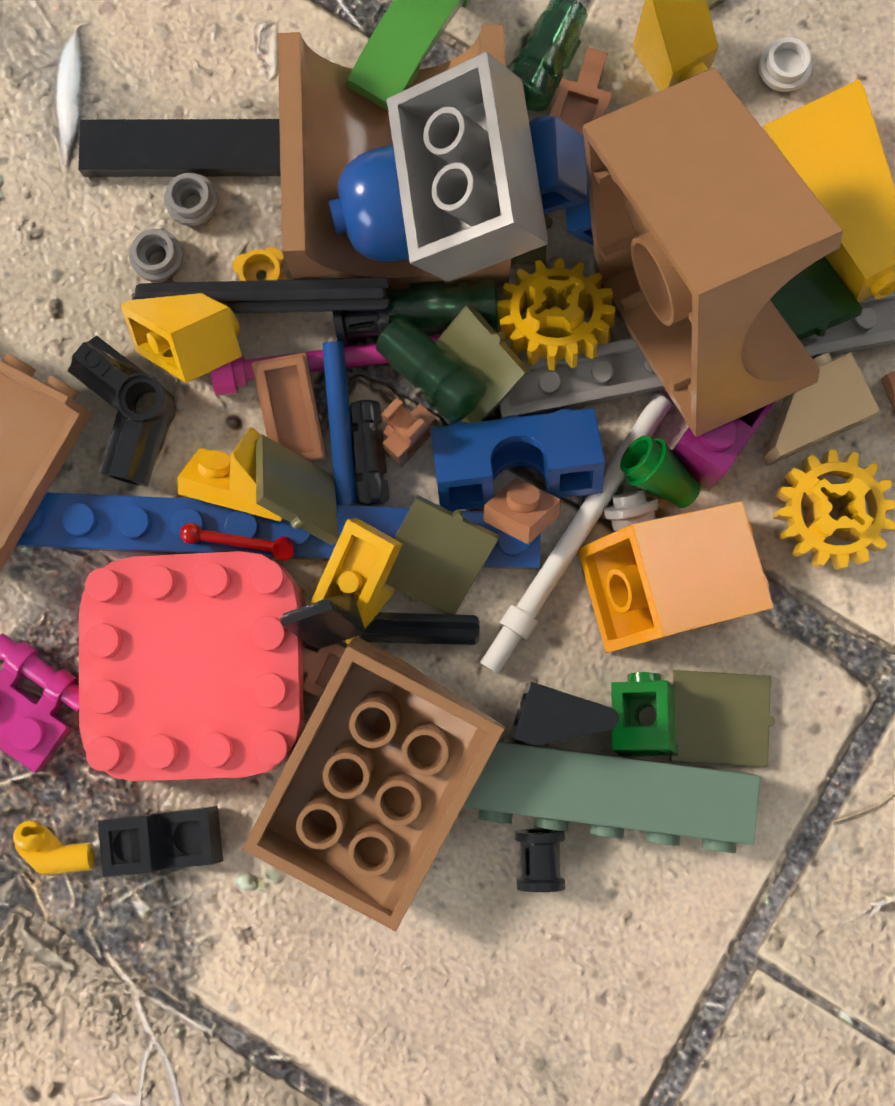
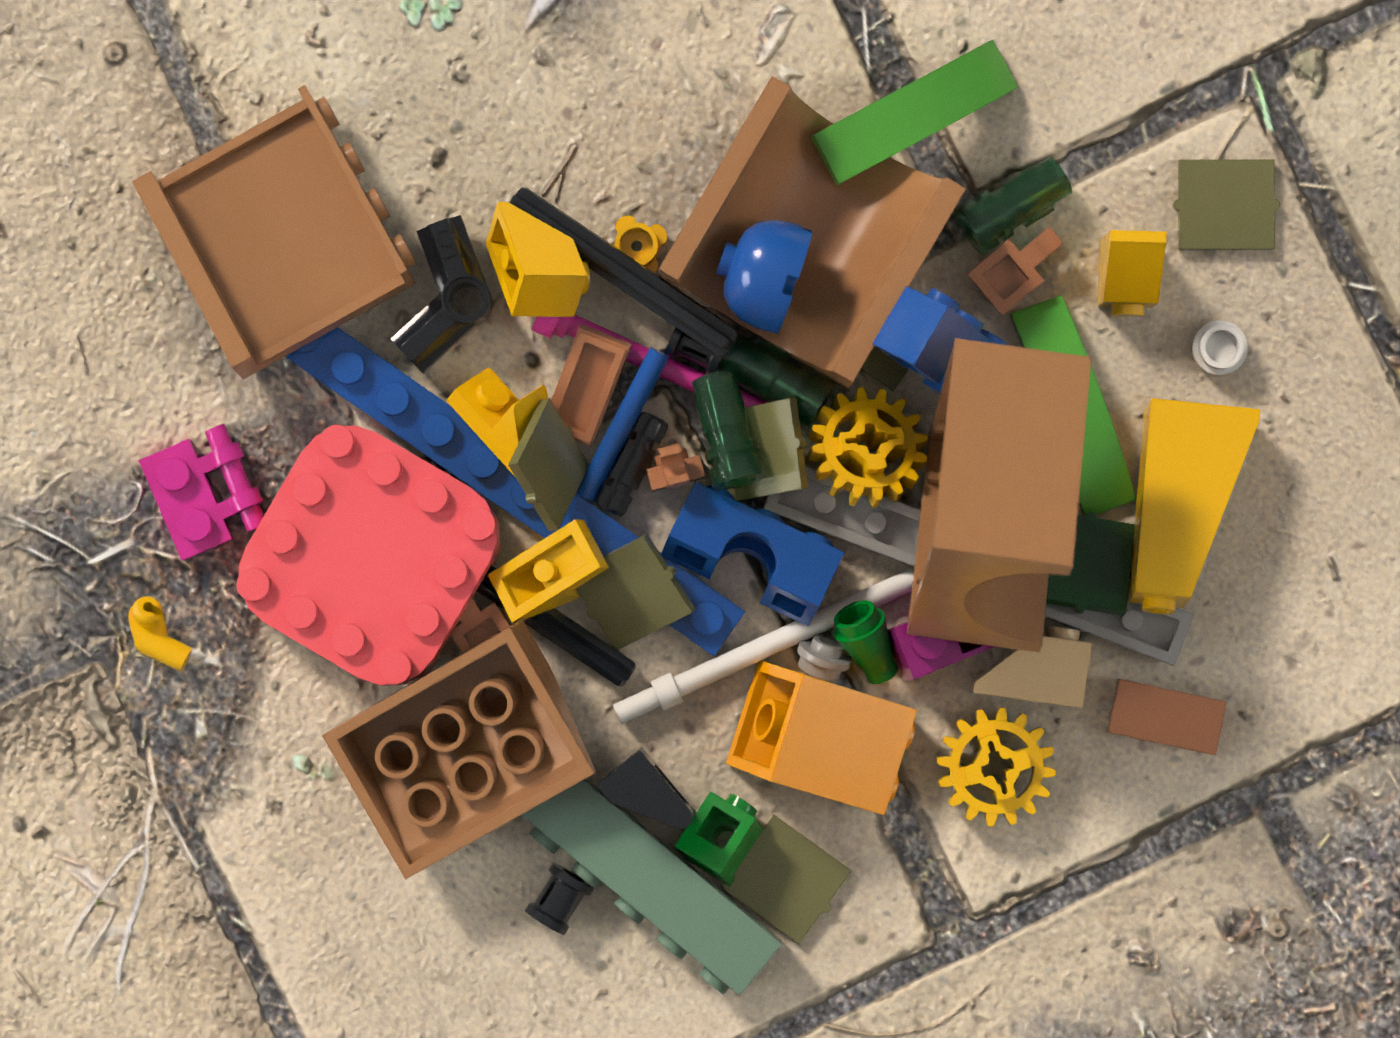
camera: 30 degrees right, 5 degrees up
black tile [78,119,281,177] -> none
black slope [98,806,223,877] -> none
light grey plate [129,229,183,282] -> none
light grey plate [164,173,218,226] -> none
red hinge [180,522,295,561] -> none
black slope [280,593,365,648] -> none
light grey brick [387,51,549,282] -> none
nougat plate [483,477,561,545] -> none

